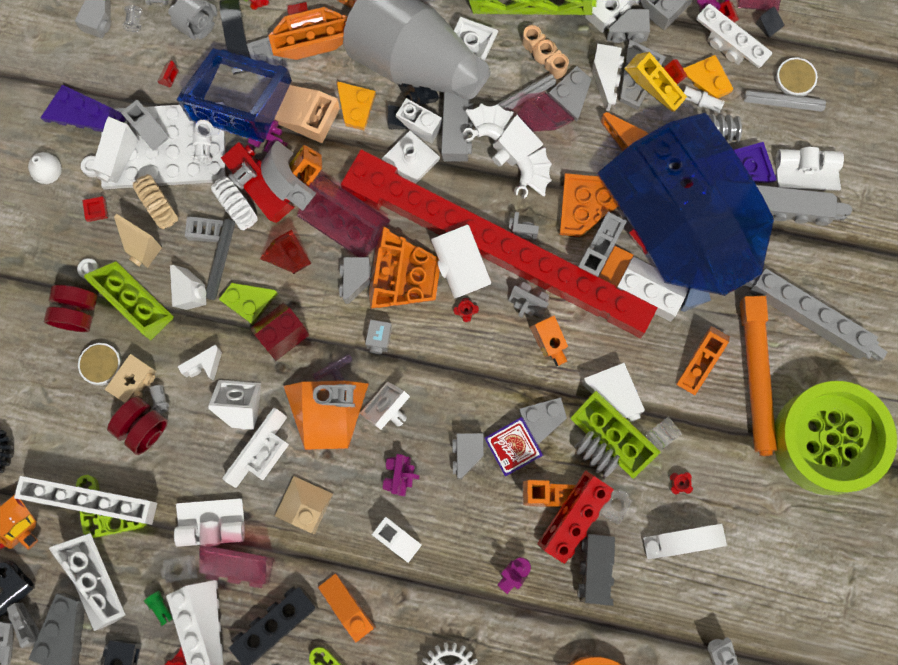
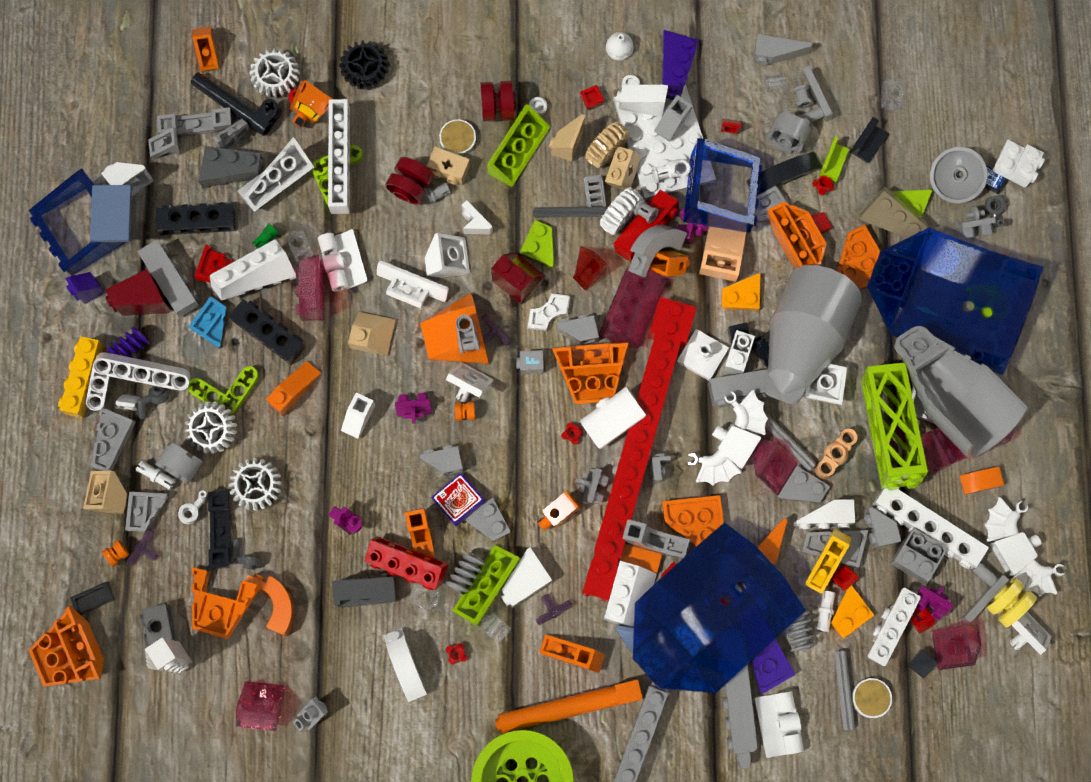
camera: 75 degrees right, 0 degrees up
white slope [170,265,206,310] -> none
none -> orange wheel [455,401,475,421]
none -> white tile [528,293,570,331]
none -> clear purple piece [536,594,572,625]
none -> tan brick [605,146,641,190]

